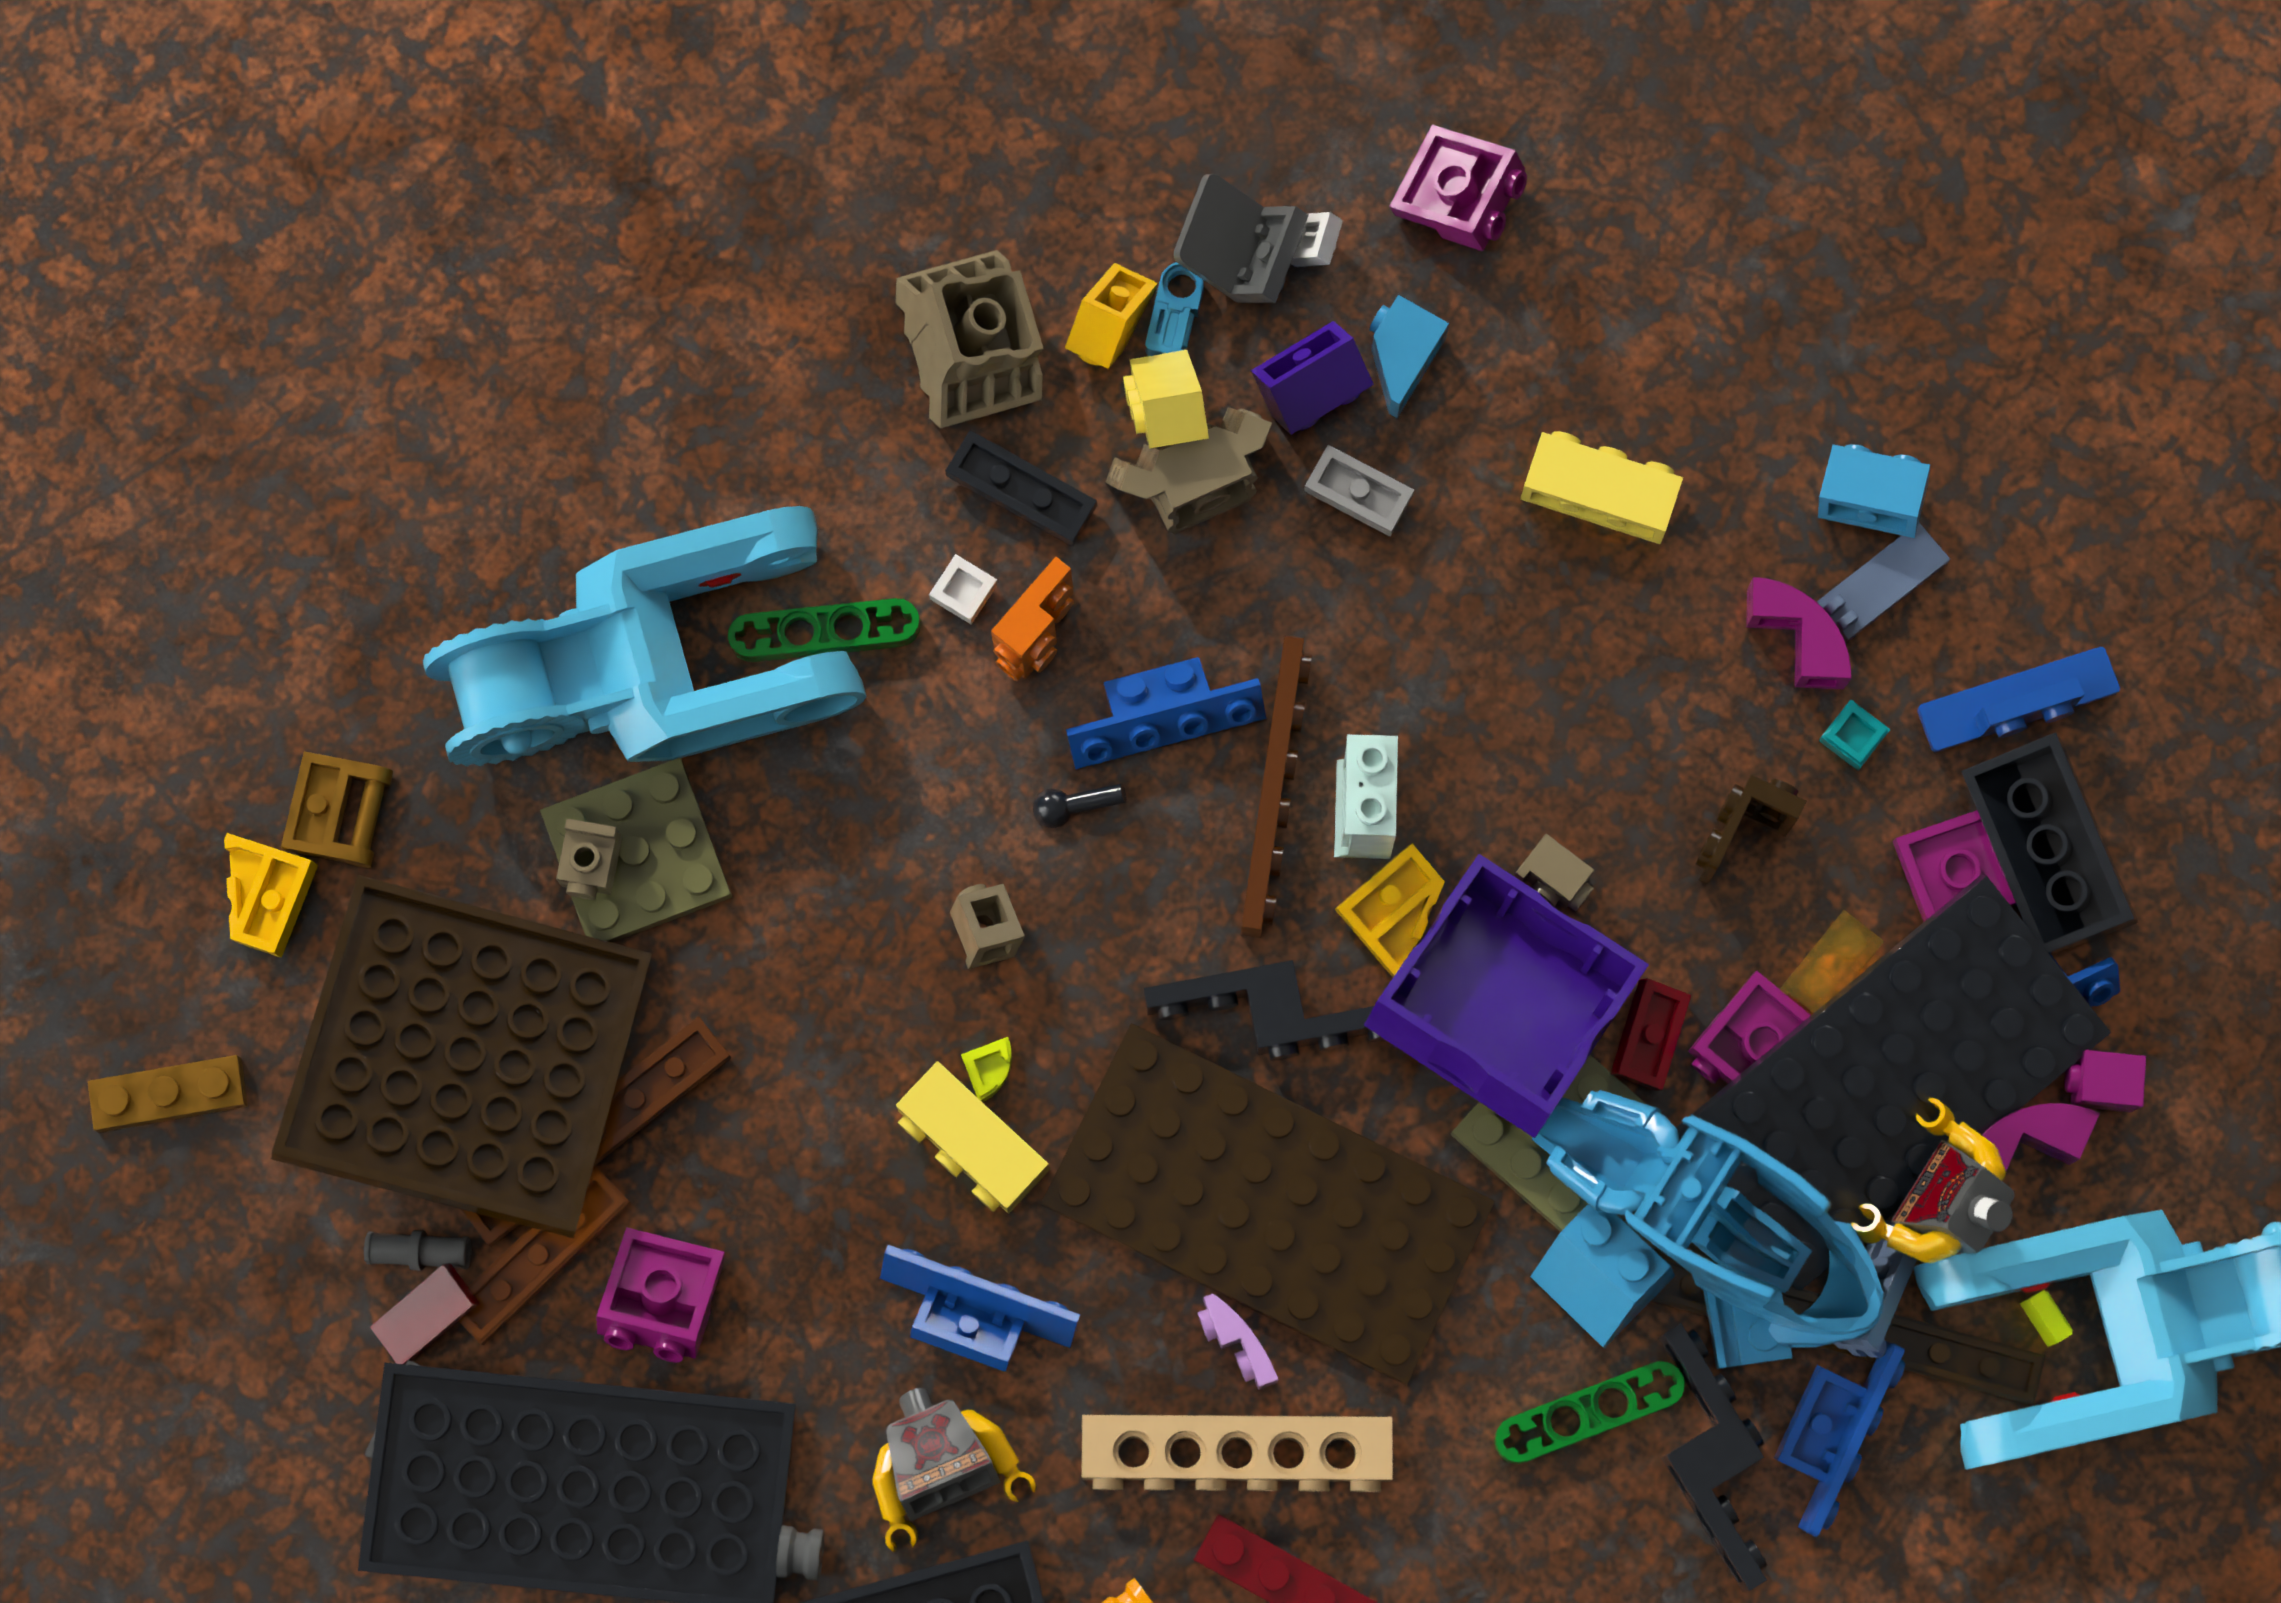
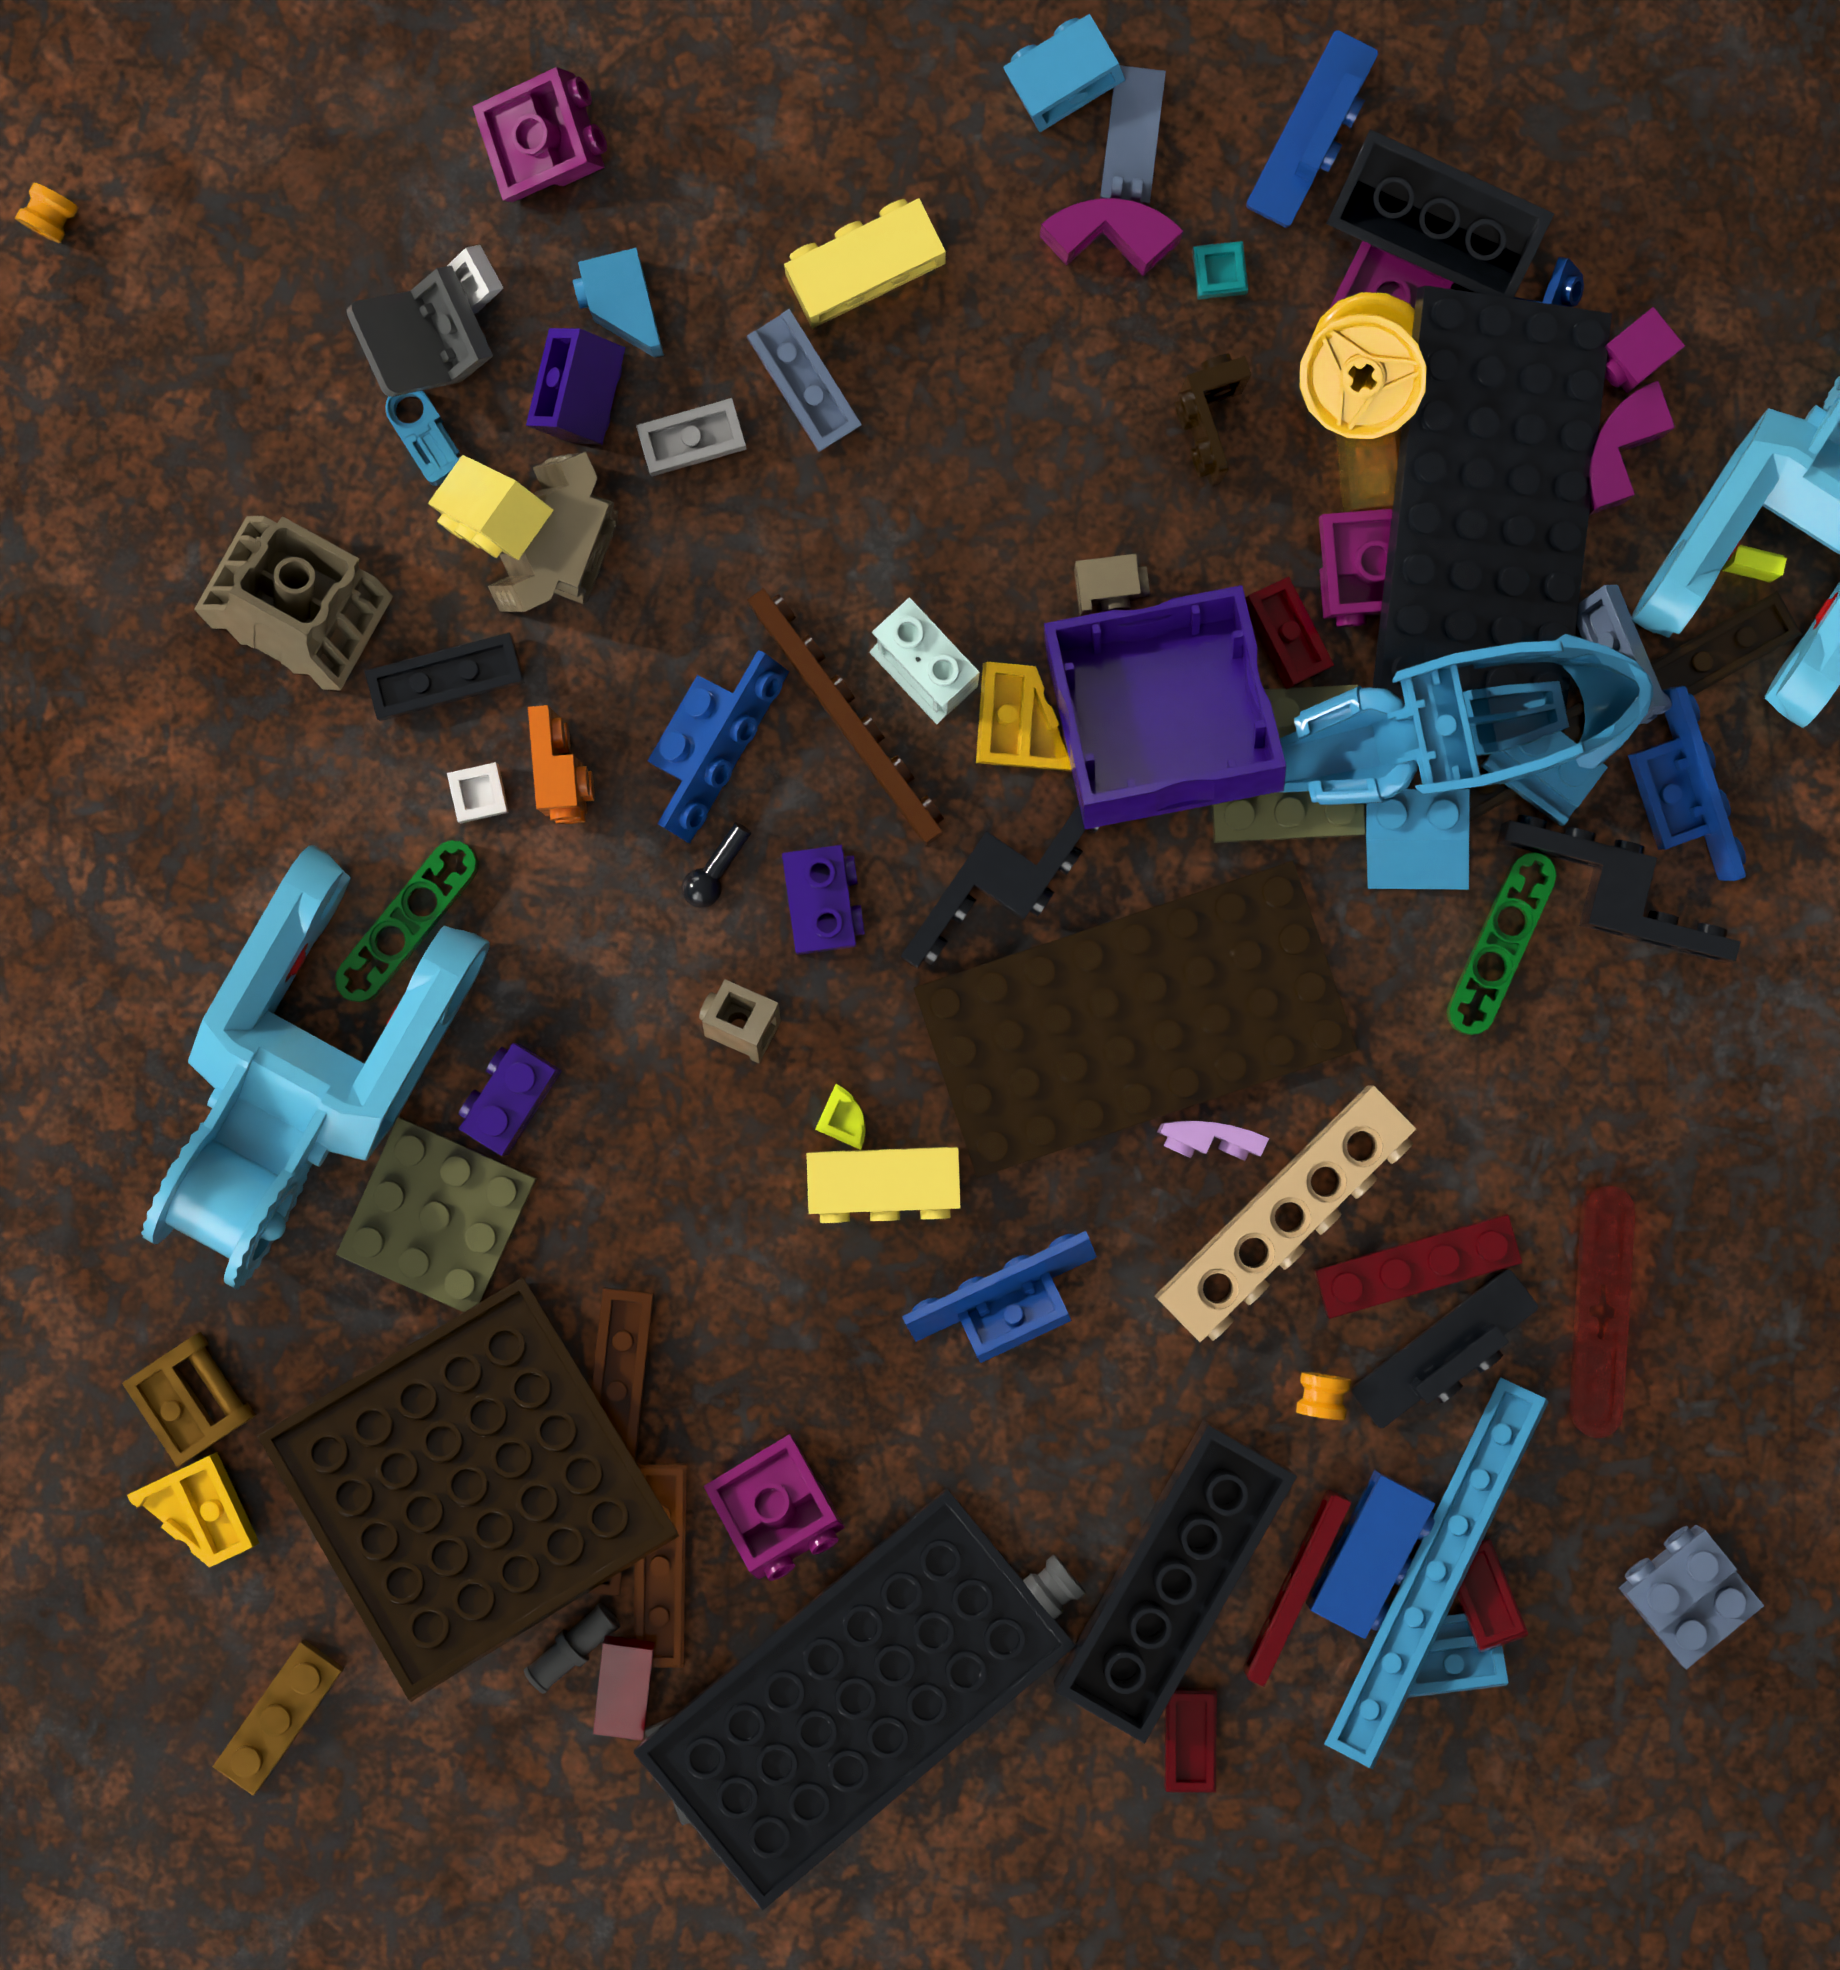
camera: 45 degrees left, 10 degrees up
dark tan brick [556,819,623,900] -> none
torso [872,1388,1036,1552] -> none
yellow slope [1065,263,1158,369] -> none
torso [1851,1098,2014,1263] -> none
none -> dark purple brick [458,1043,562,1156]
none -> sand blue hinge [747,309,862,452]
none -> dark purple brick [782,845,865,955]
none -> yellow piece [1300,292,1427,439]

